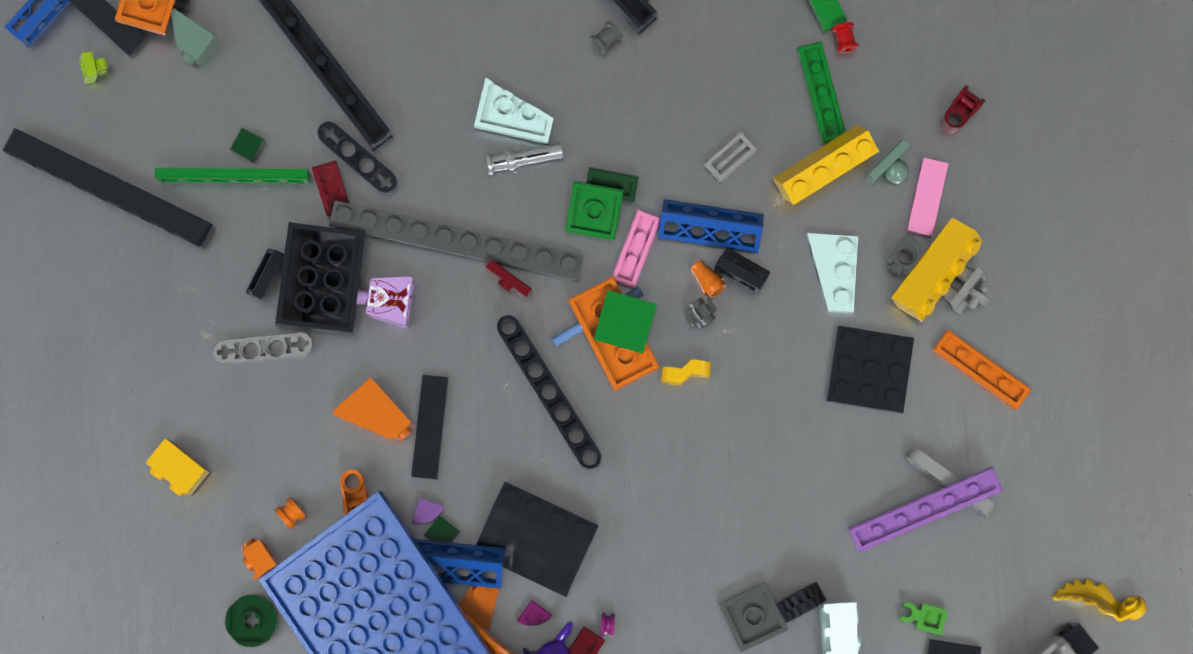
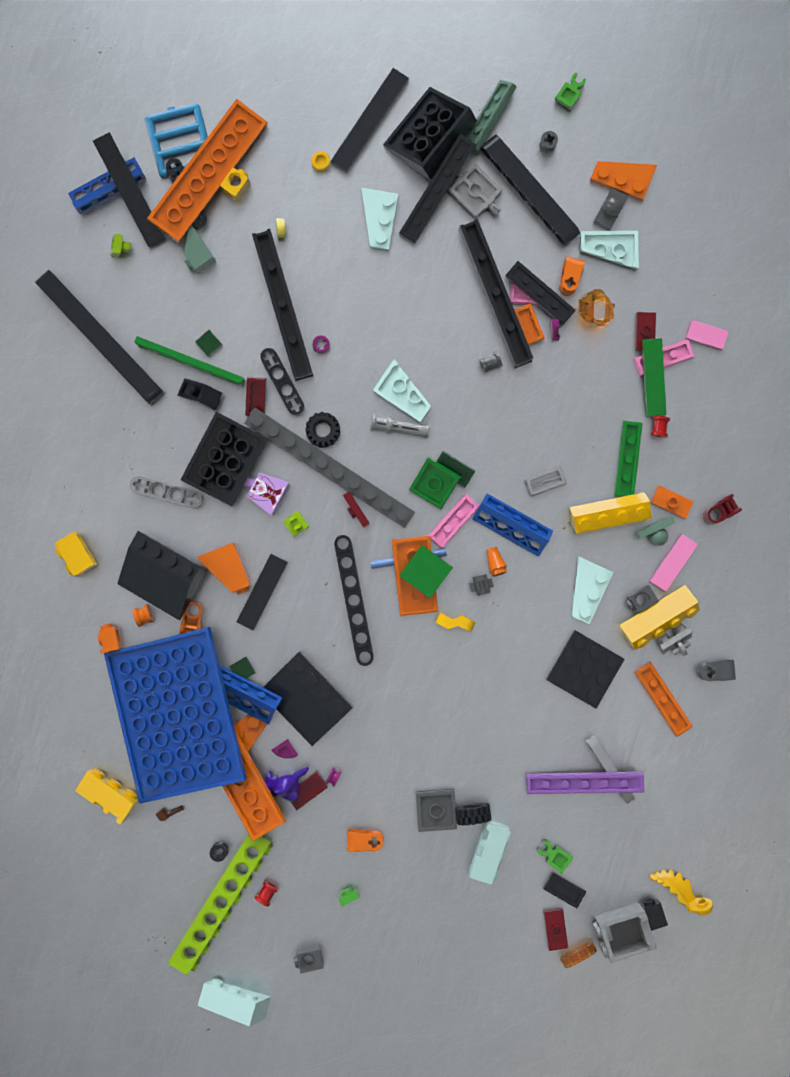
camera: 20 degrees right, 5 degrees up
dark green plate [225,595,279,647] -> none
black tile [245,248,284,299] -> none
medium lavender tile [412,498,445,524] -> none
black bracket [714,248,770,294] -> none
none -> black slope [117,531,208,620]
none -> black slope [177,378,222,410]
none -> lime tile [282,511,309,537]
none -> black tyre [305,412,340,448]
none -> magenta bush [312,335,330,354]
none -> orange plate [650,485,694,519]
none -> dark grey piece [696,660,736,681]

